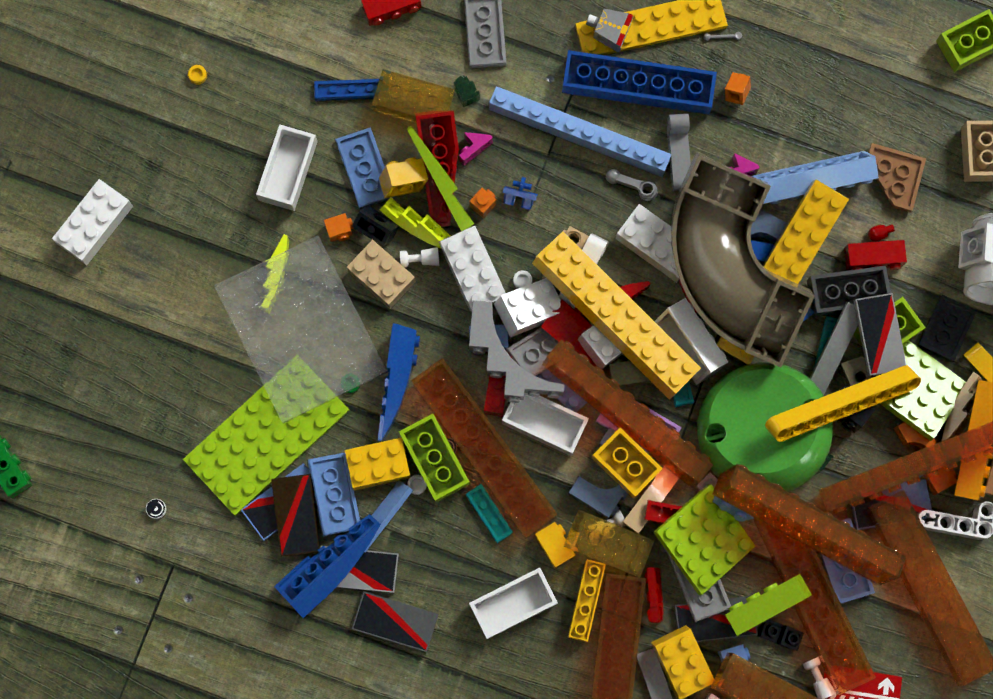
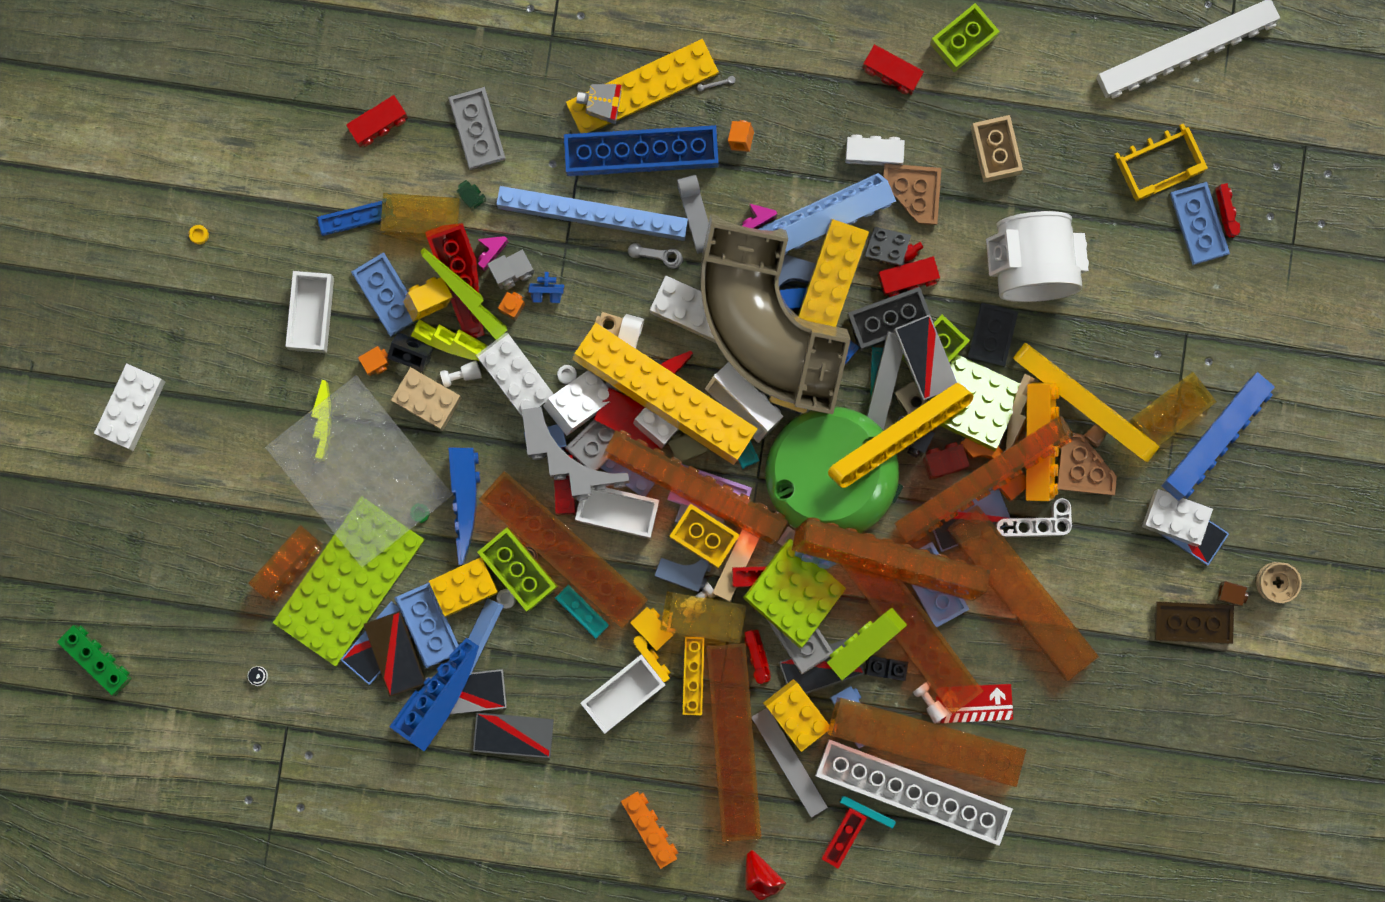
camera: 10 degrees left, 5 degrees up
none -> clear orange brick [248,525,323,600]
none -> light grey brick [488,249,534,290]
none -> yellow hinge [633,635,671,683]
none -> white brick [845,135,905,166]
none -> red brick [862,44,924,95]
none -> dark grey hinge [865,227,911,267]
none -> clear red brick [923,442,969,481]

